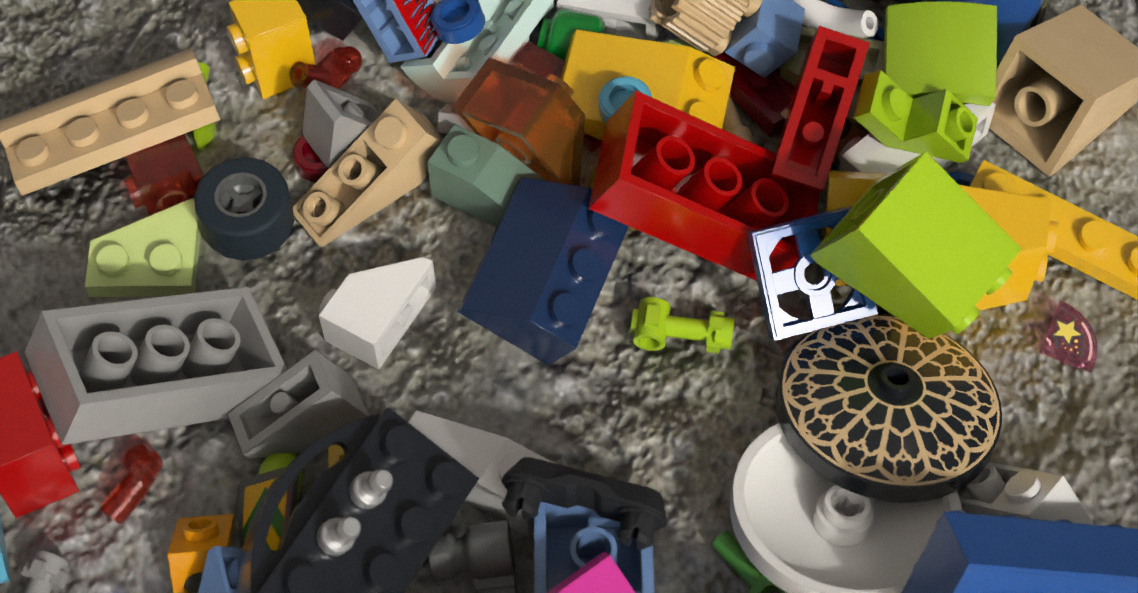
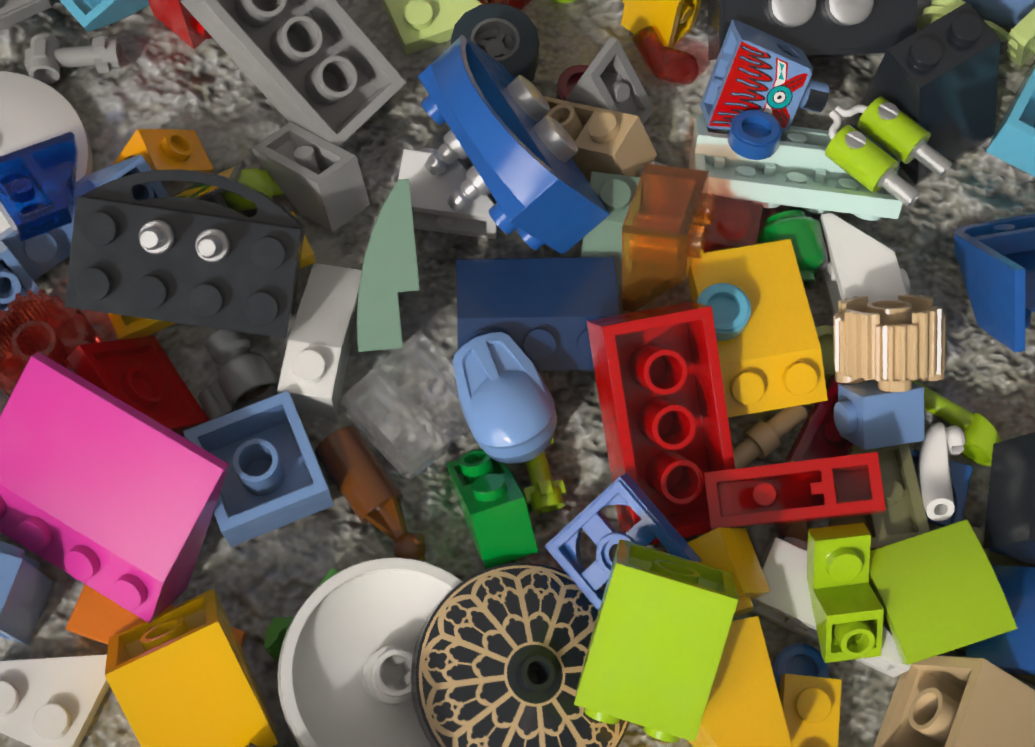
camera: 60 degrees right, 10 degrees up
clear red arm [100,444,163,525] -> none
black piece [501,457,668,550] -> none
none -> reddish brown wheel [314,425,427,563]
none -> clear slope [337,333,470,481]
none -> sand green slope [357,179,420,352]
none -> blue piece [418,34,610,255]
none -> green slope [446,449,538,569]
none -> medium blue helmet [453,332,557,464]

